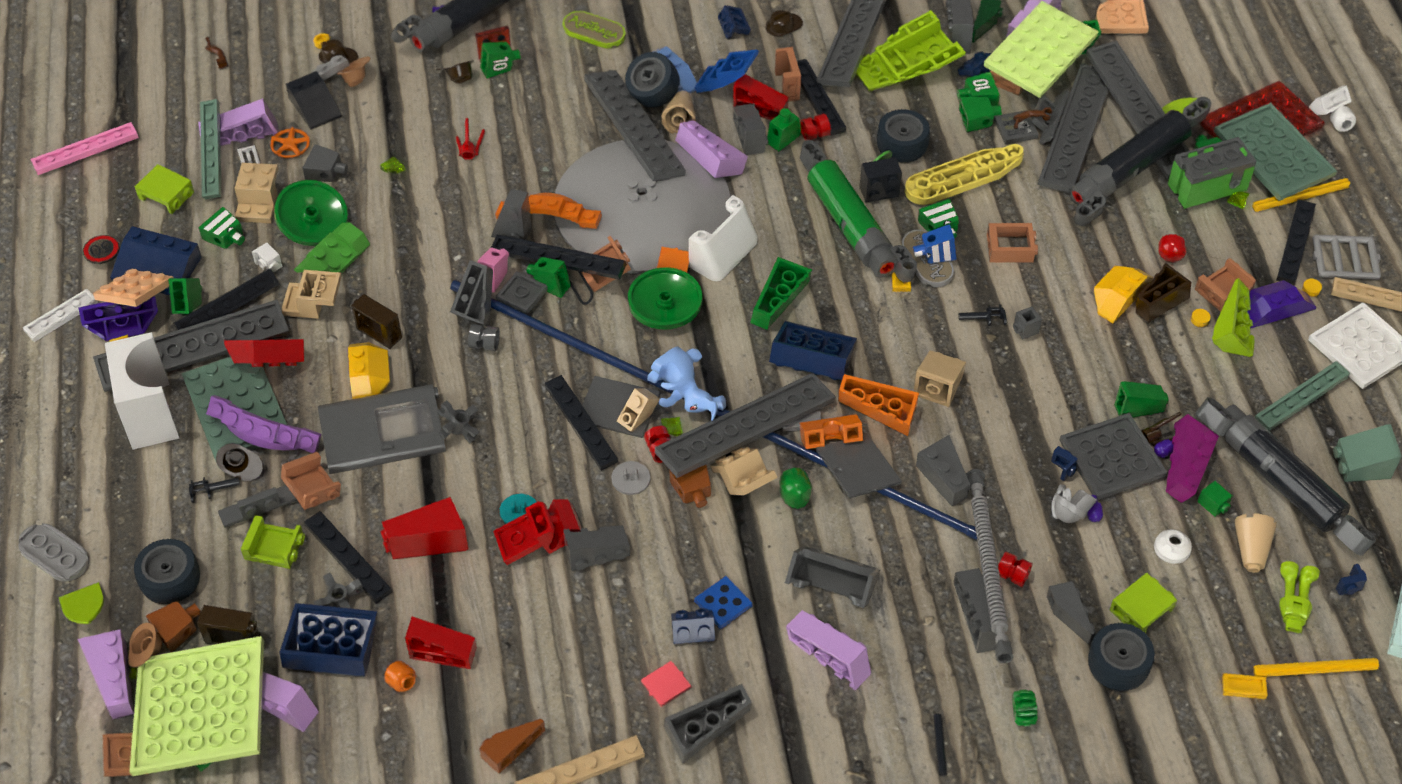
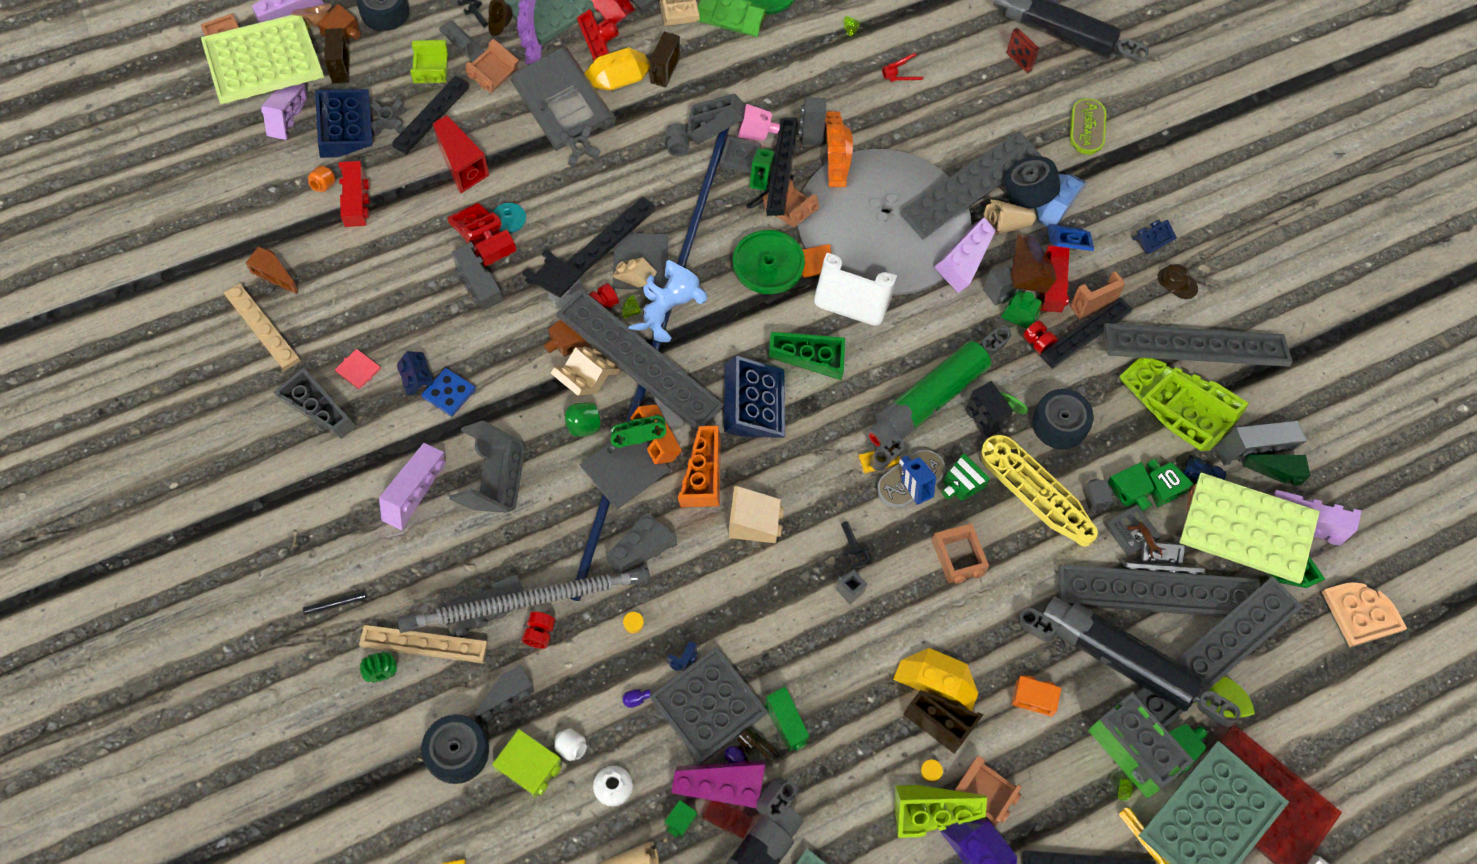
camera: 70 degrees right, 10 degrees up
dark brown piece [436,60,474,84] -> none
green torso [480,42,521,79] -> none
light grey helmet [1051,484,1097,523] -> none
red hair [1158,234,1187,262] -> none
none -> tan plate [359,625,488,664]
none -> black flag [522,250,584,298]
none -> white head [554,728,587,761]
none -> red plate [577,9,619,61]
none -> green piece [610,415,666,448]
none -> yellow tile [623,612,644,634]
none -> clear red slope [702,800,753,839]
none -> reddish brown wedge [1010,234,1057,293]
none -> orange brick [1011,675,1061,717]
none -> dark grey brick [1083,479,1113,511]

